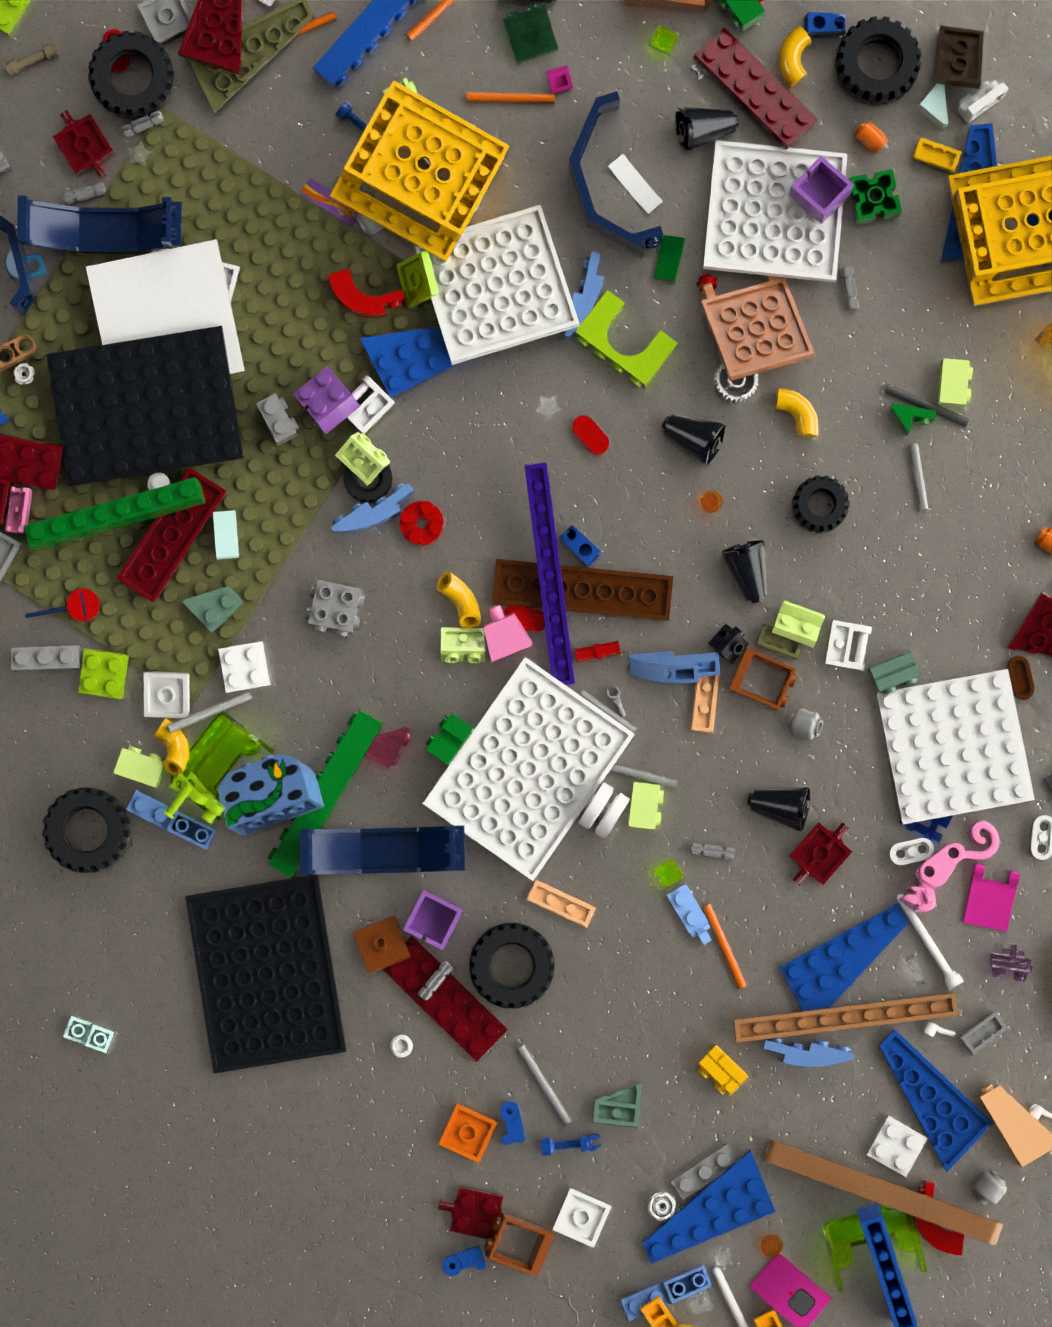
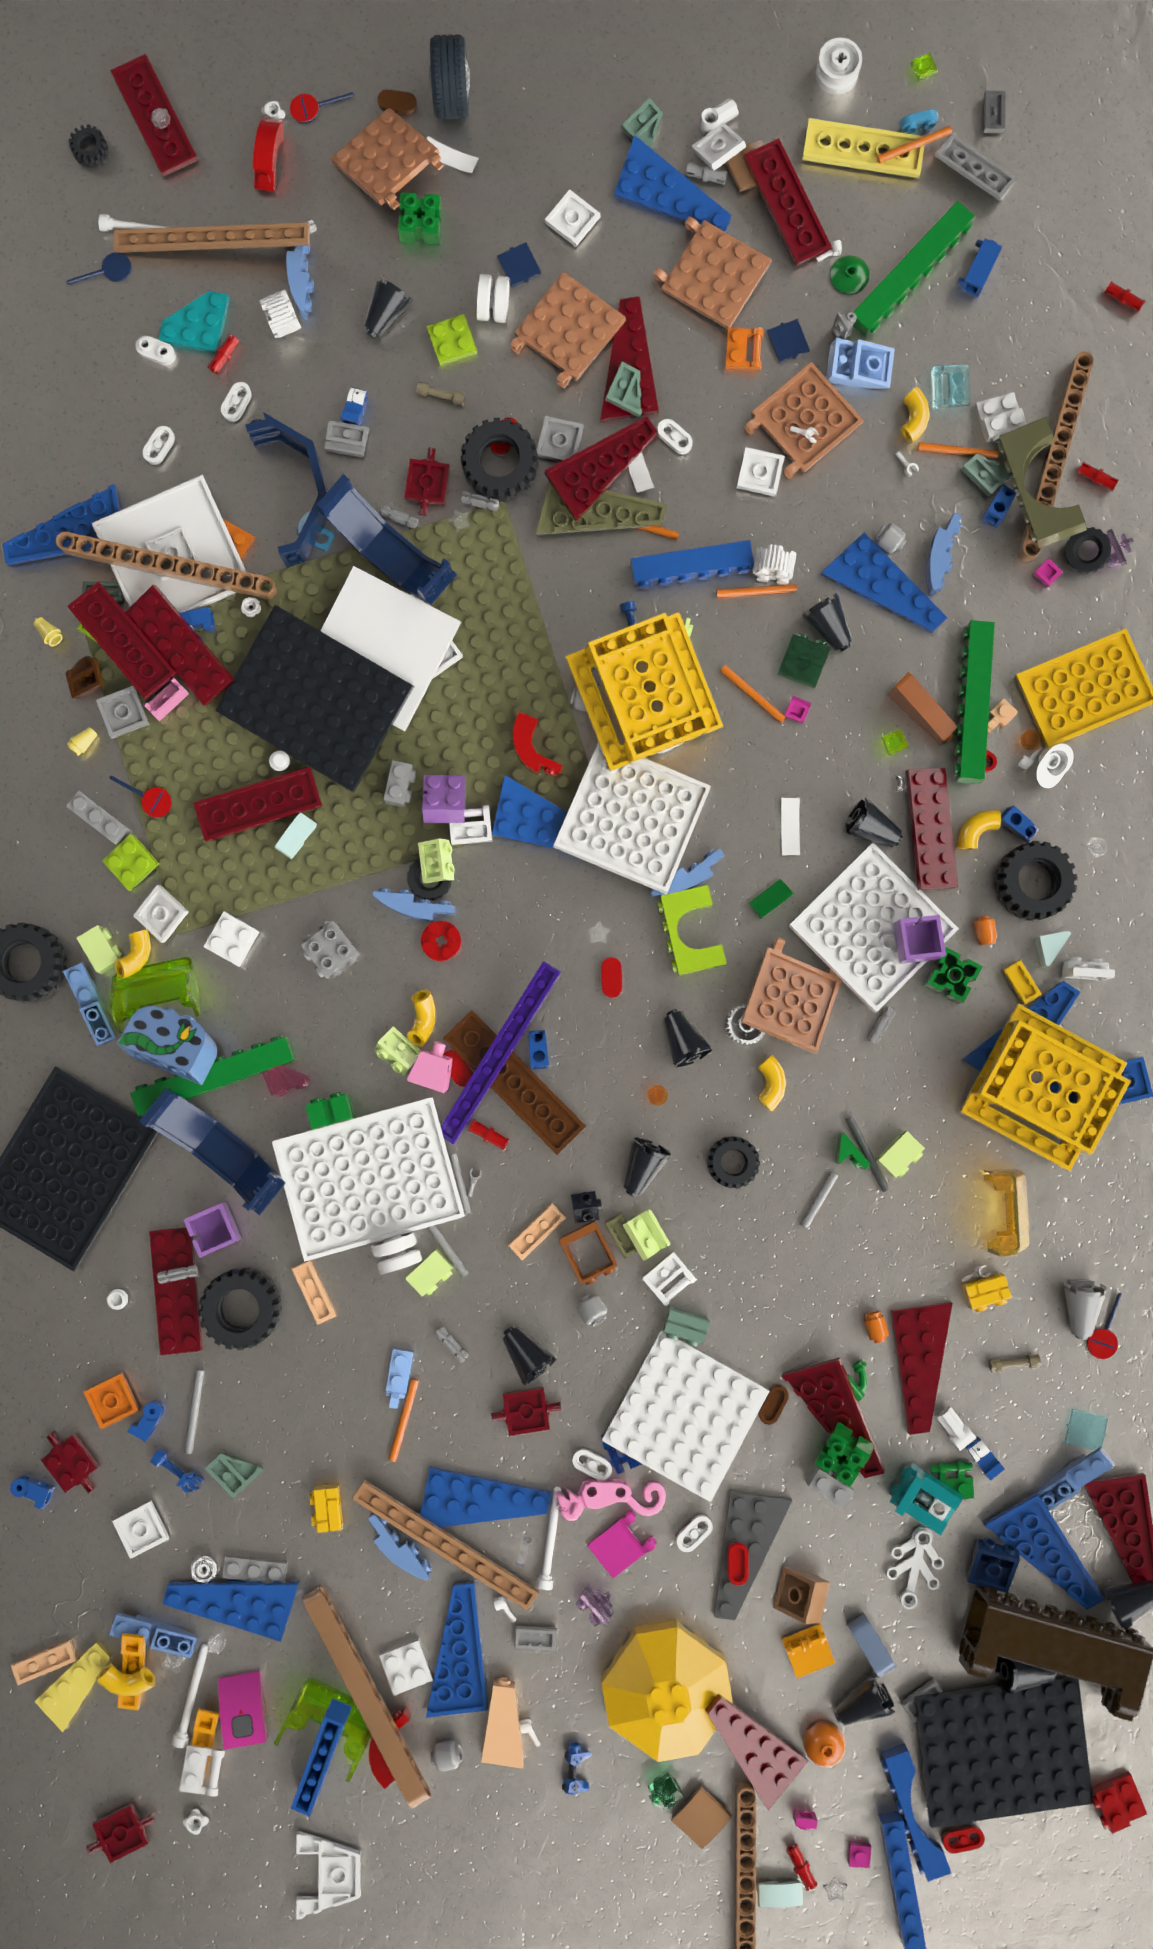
camera: 35 degrees right, 0 degrees up
green brick [24,477,205,551] -> none
lime piece [163,772,225,824] -> none
light grey bar [167,691,251,733] -> none
sand green wing [182,586,245,633] -> none
medium lavender sticker [300,177,357,227] -> none
dark orange plate [353,915,411,974] -> none
lime plate [396,251,439,307] -> none
dark orange window [484,1212,554,1277] -> none
dark blue panel [569,91,663,257] -> none
medium blue slope [629,651,720,683] -> none
clear neon green plate [654,858,684,889] -> none
red plate [696,274,718,292] -> none
clear orange plate [760,1234,783,1257] -> none
dark brown plate [935,25,984,89] -> none

